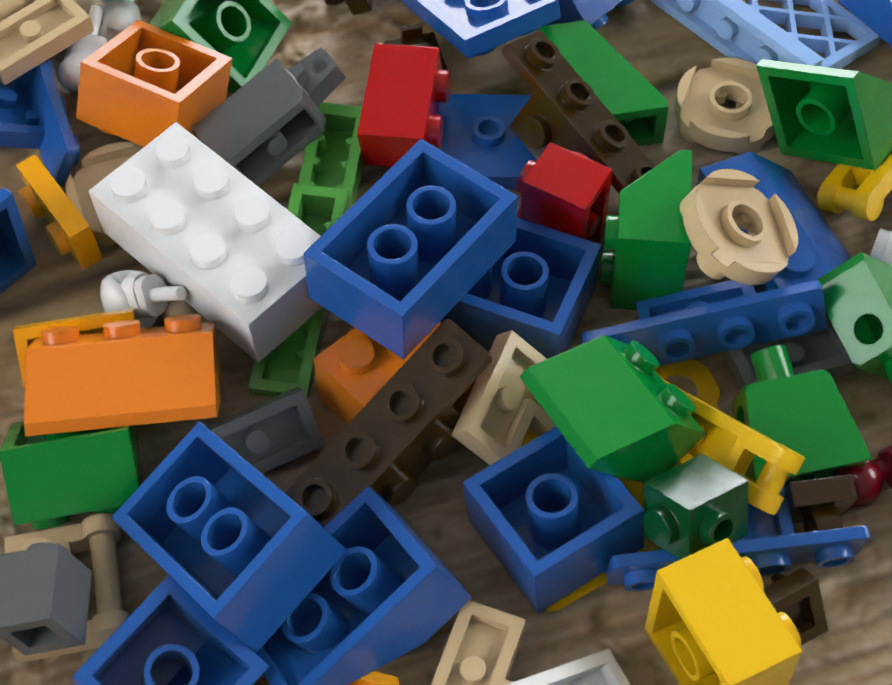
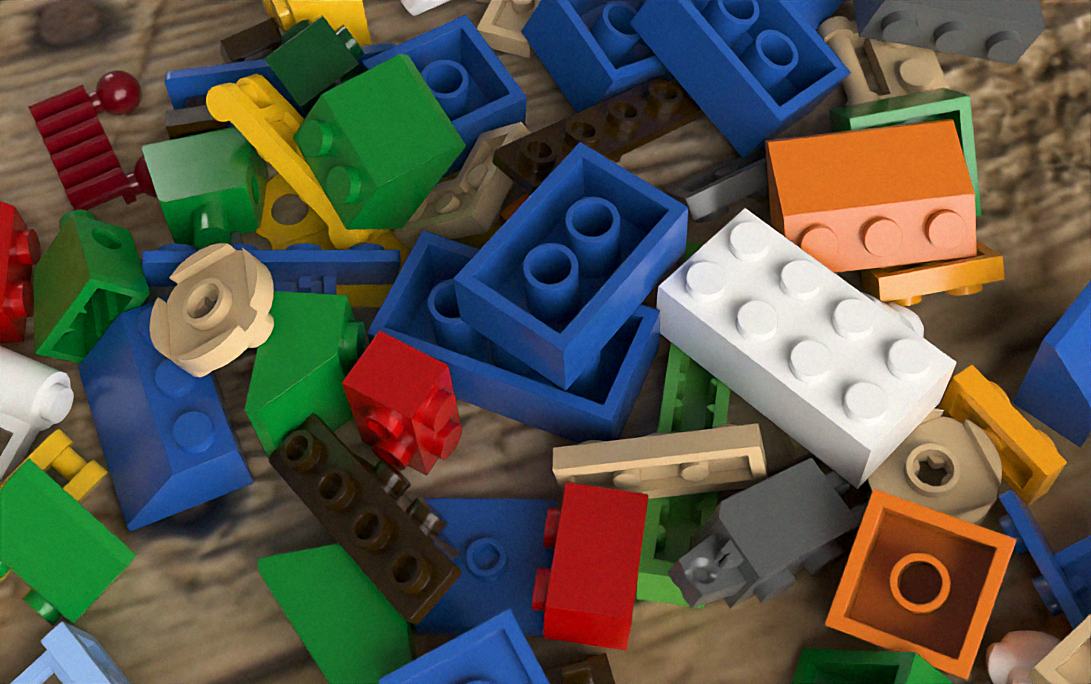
camera: 175 degrees left, 5 degrees up
tan plate [674,57,775,155] -> none
none -> tan plate [553,423,768,499]

